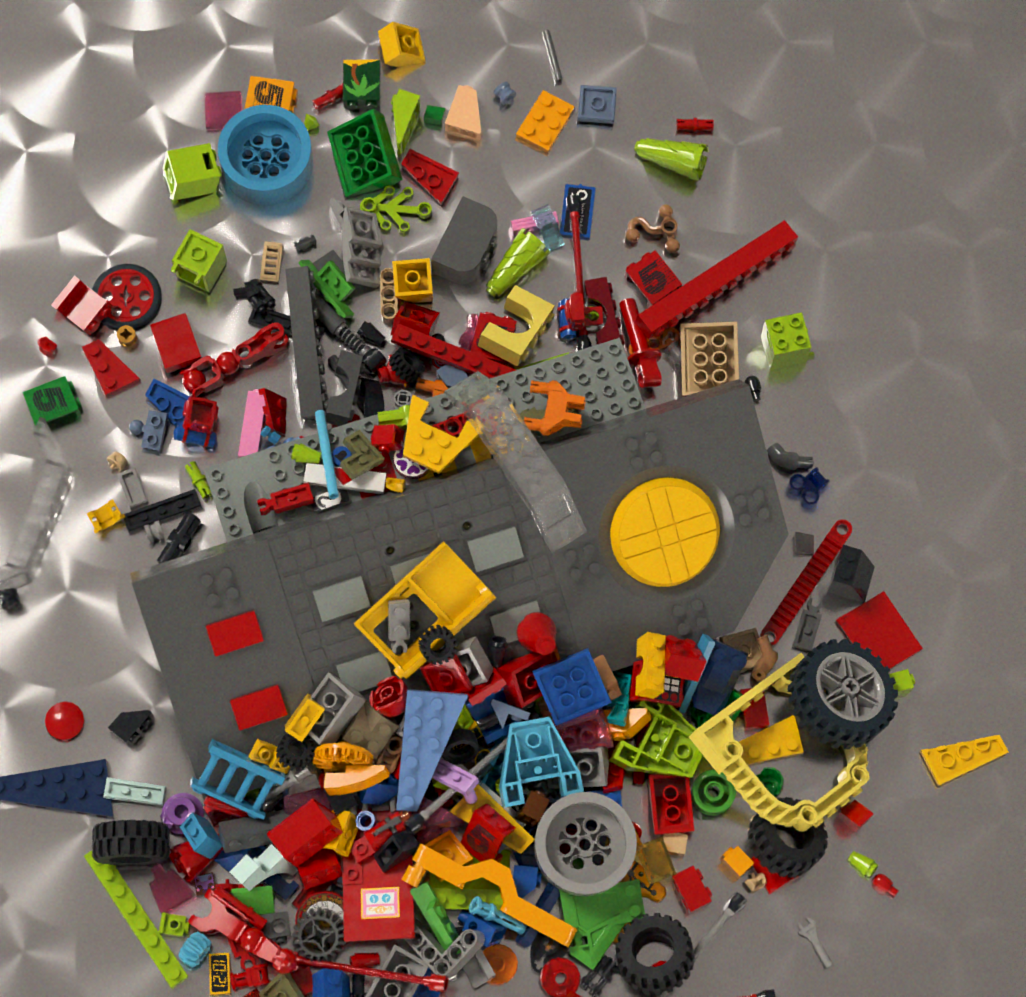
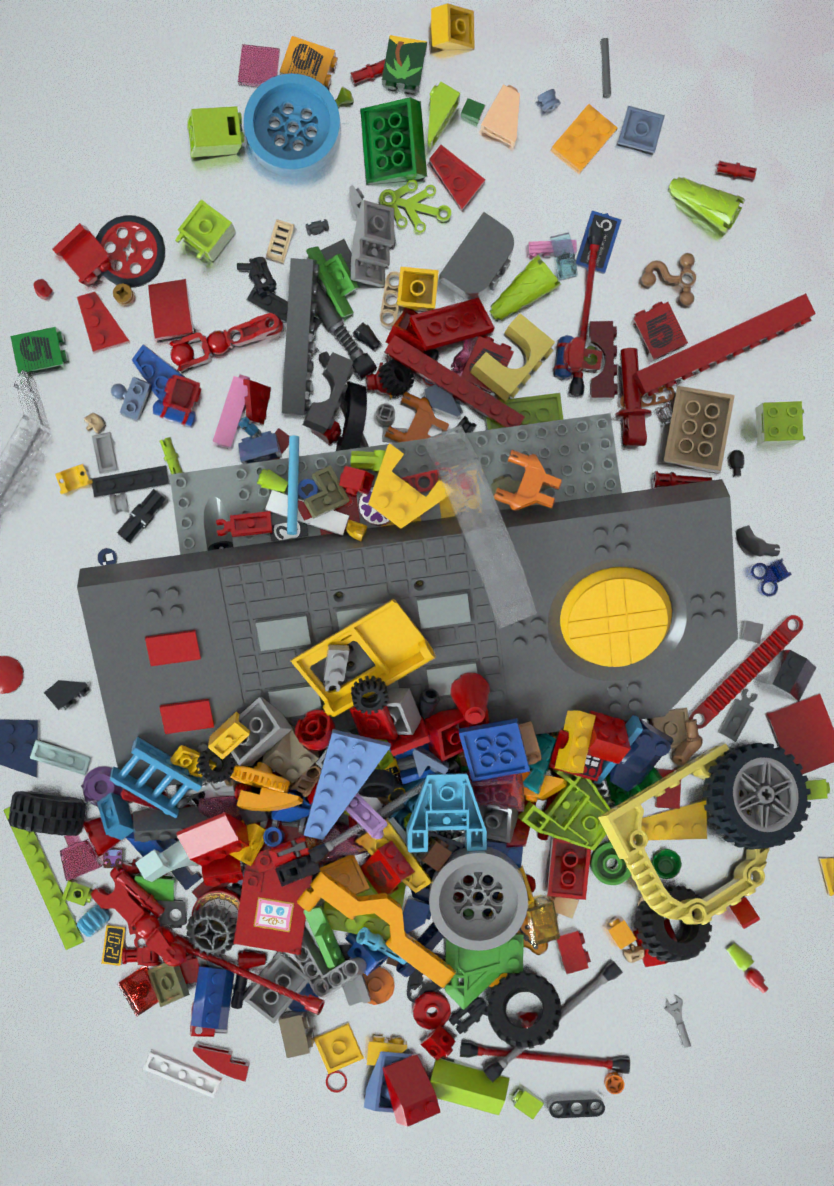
camera: 15 degrees right, 15 degrees up
none -> red plate [409,298,495,351]

